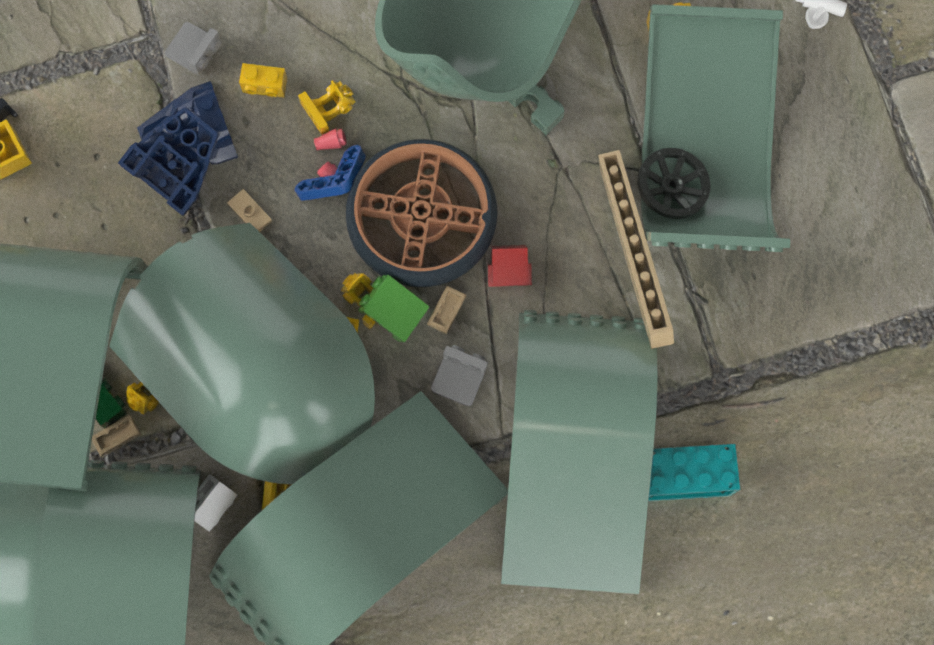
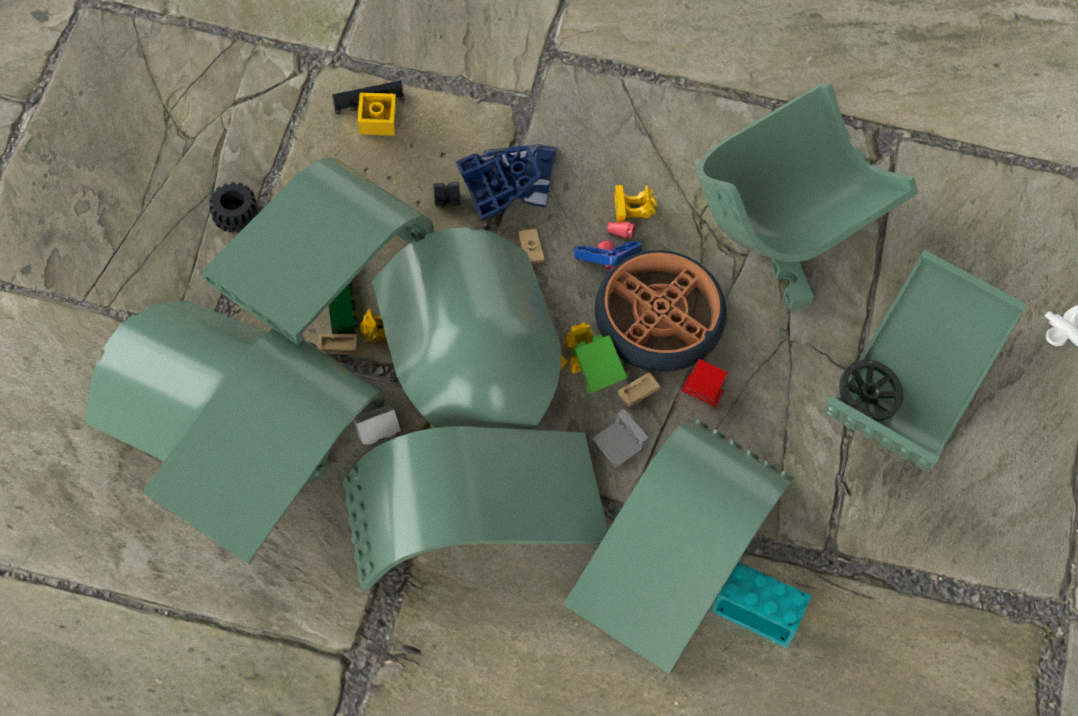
camera: 25 degrees right, 15 degrees down
light grey bracket [165,22,222,75] -> none
yellow brick [239,63,287,98] -> none
tan brick [598,150,674,349] -> none
none -> black wheel [433,182,461,207]

